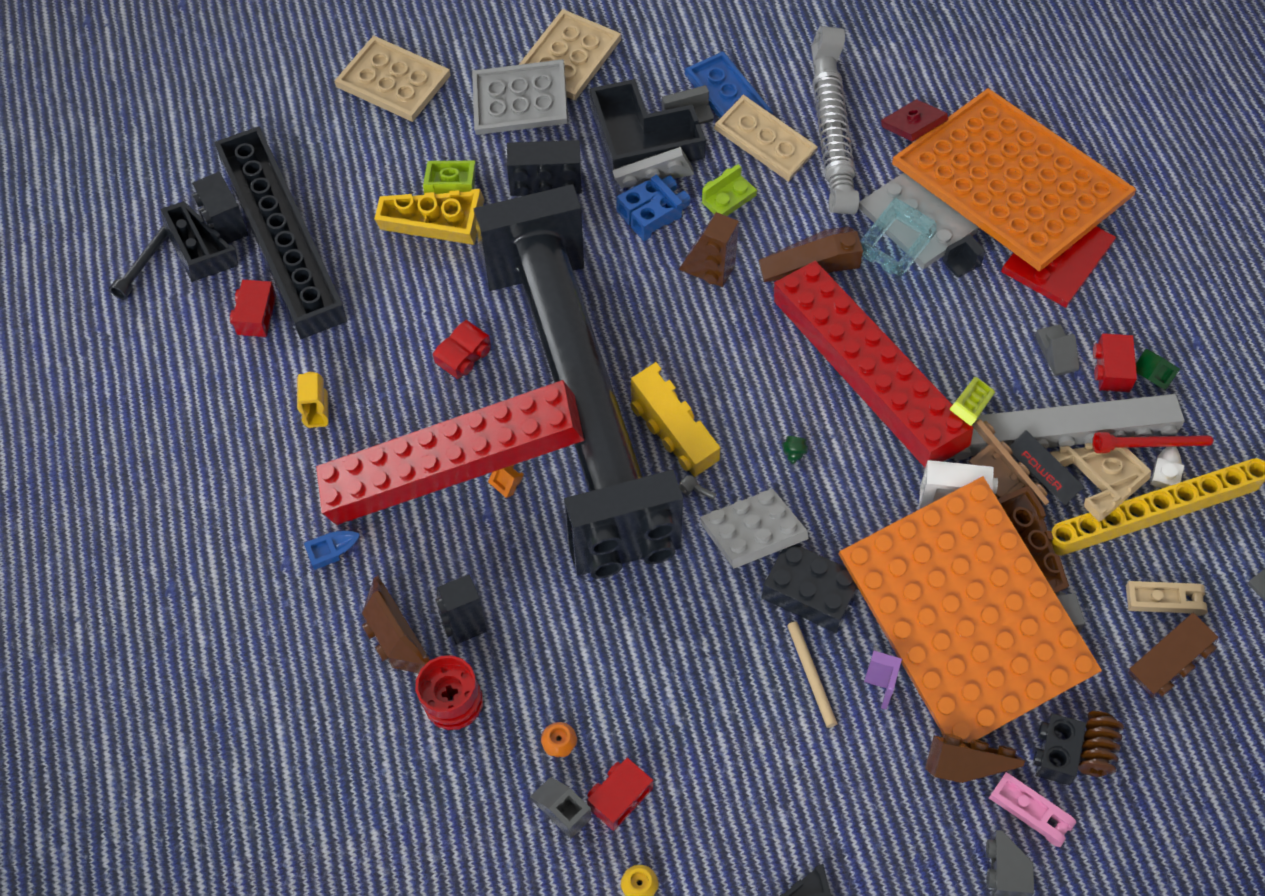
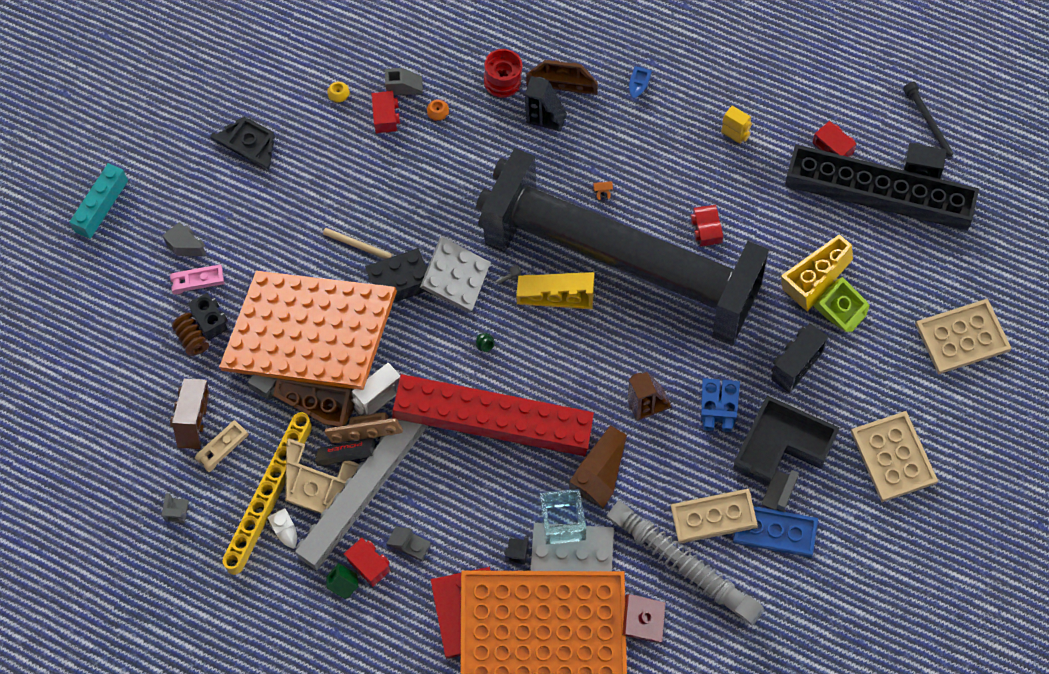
camera: 135 degrees right, 5 degrees up
black wedge [160,201,238,282] -> none
brick [316,380,584,525] -> none
light grey plate [472,59,568,135] -> none
light grey wing [613,147,694,188] -> none
lime bracket [702,164,757,216] -> none
medium lavender panel [864,651,902,709] -> none
reddish brown slope [925,734,1025,783] -> none
neon yellow tile [949,377,995,426] -> none
red piece [1092,432,1214,454] -> none

